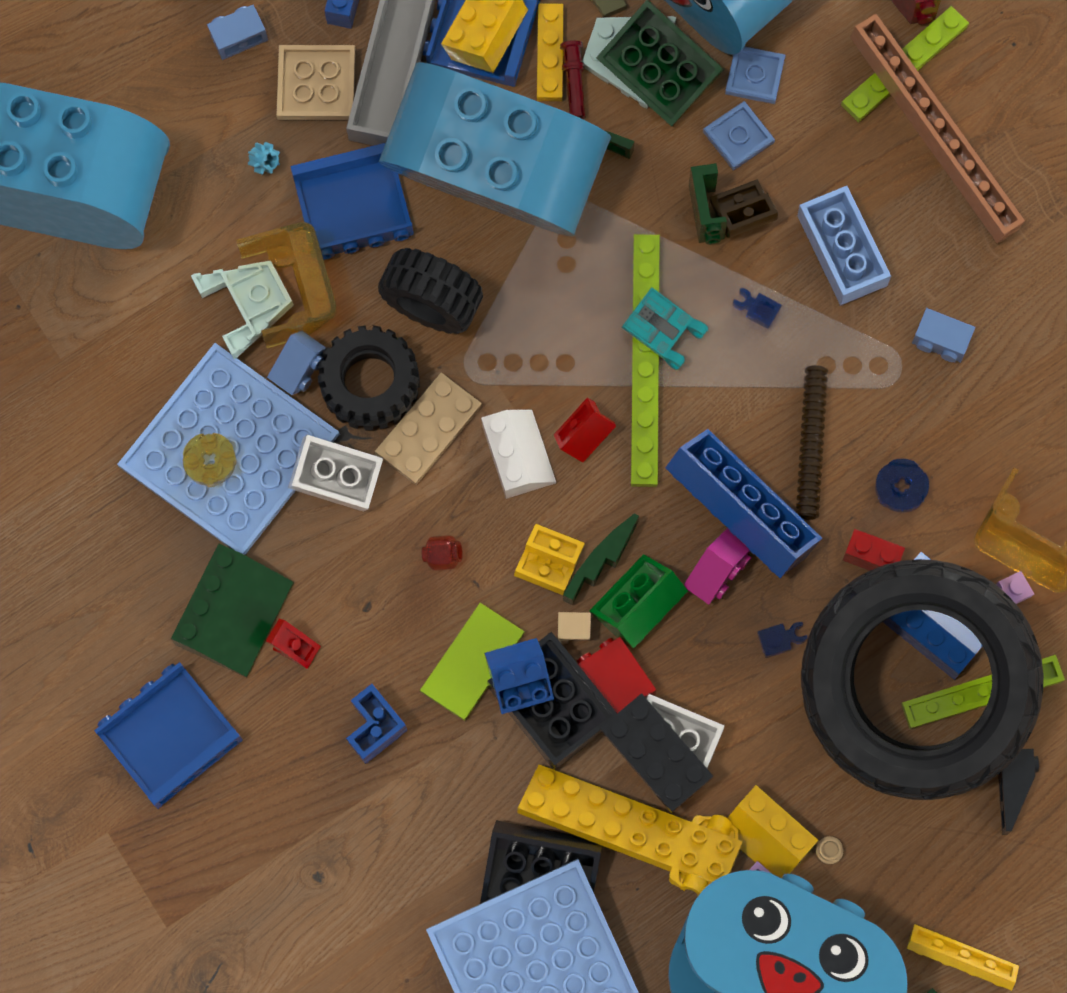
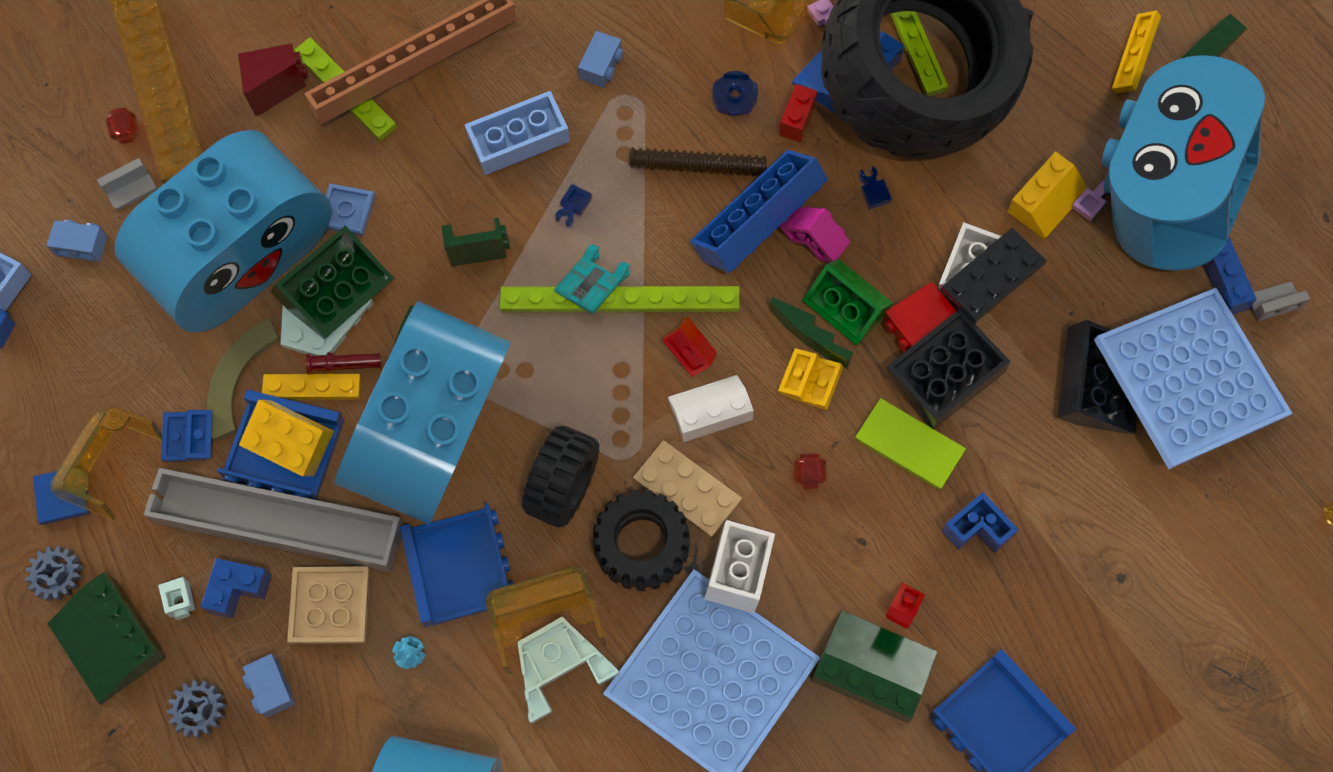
camera: 90 degrees left, 5 degrees down
clear yellow plate [183,433,237,487] -> none
medium blue brick [267,331,326,395] -> none
blue slope [484,638,554,714] -> none
yellow piece [517,764,743,896] -> none
tan panel [558,612,591,644] -> none
medium blue tile [703,101,775,171] -> none
dark brown brick [710,179,778,238] -> none
tan plate [816,836,843,864] -> none

